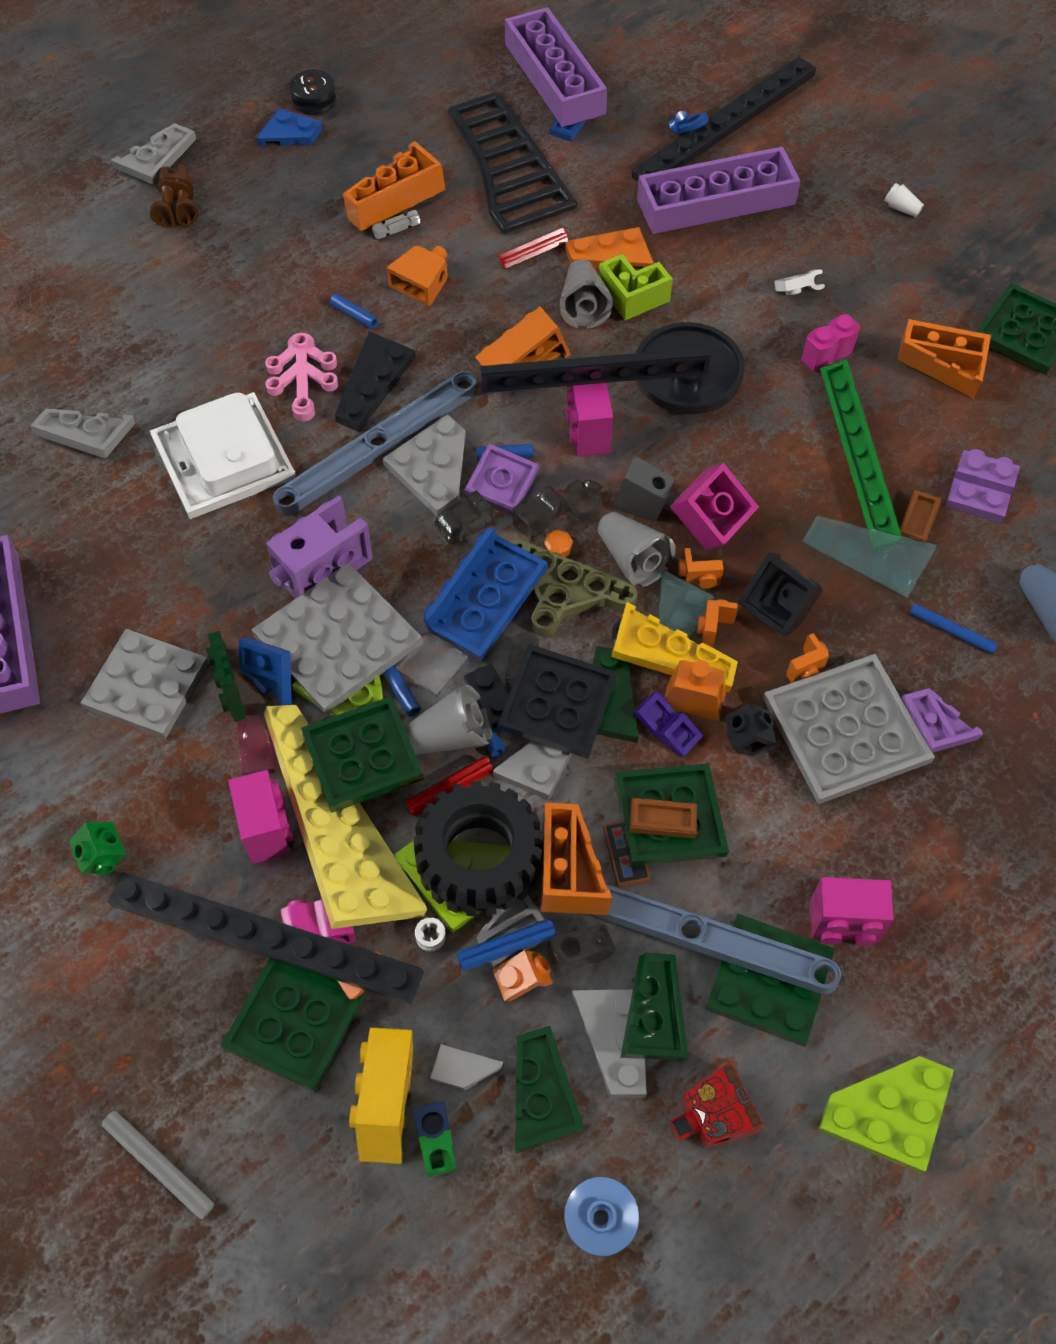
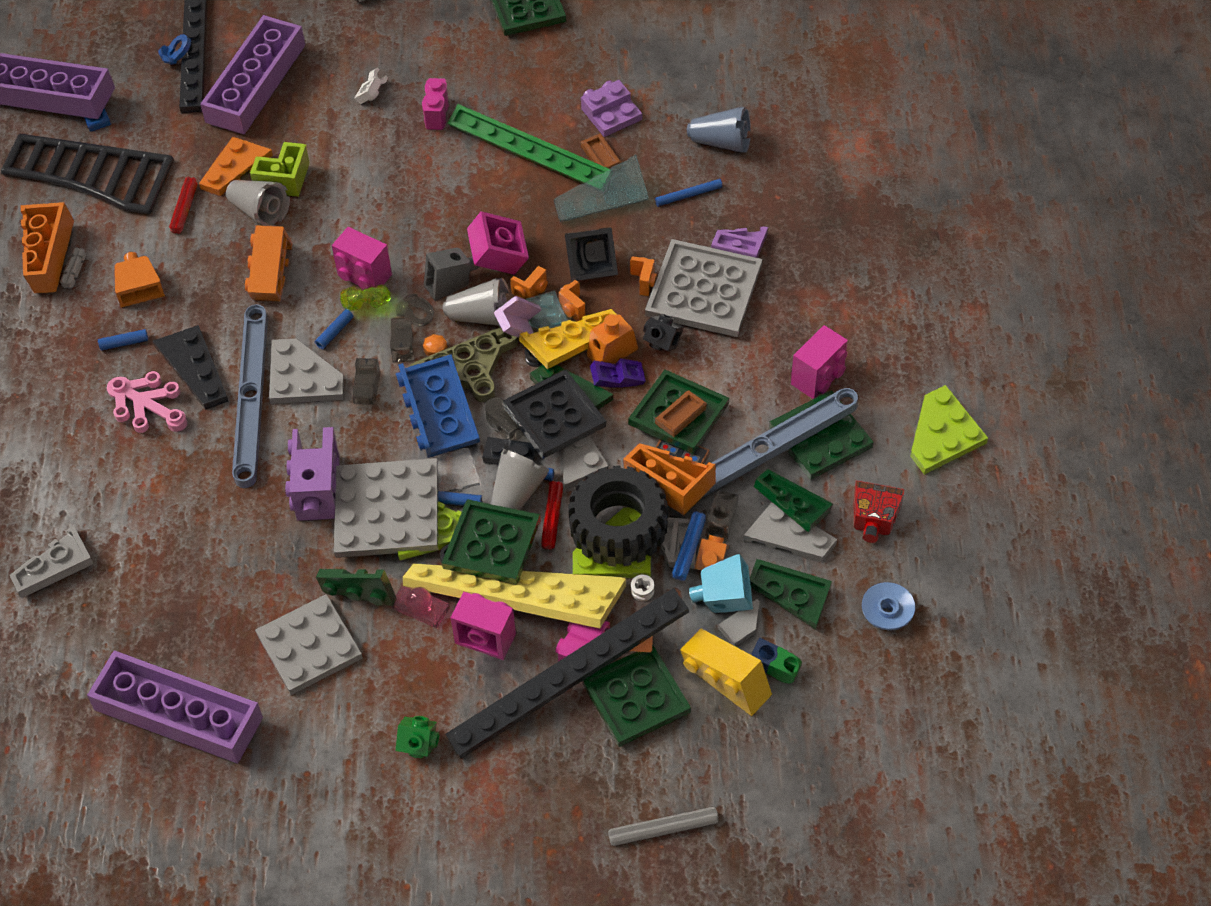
camera: 50 degrees left, 5 degrees down
white piece [150,392,296,519] -> none
blue wing [238,637,292,706] -> none
medium lavender tile [464,443,540,516] -> none
black tile [480,348,711,393] -> none
black dish [636,322,745,414] -> none
orange wedge [898,319,991,399] -> none
none -> clear neon green arm [340,284,391,311]
none -> lavender panel [494,296,541,338]
none -> medium azure torso [689,554,753,613]

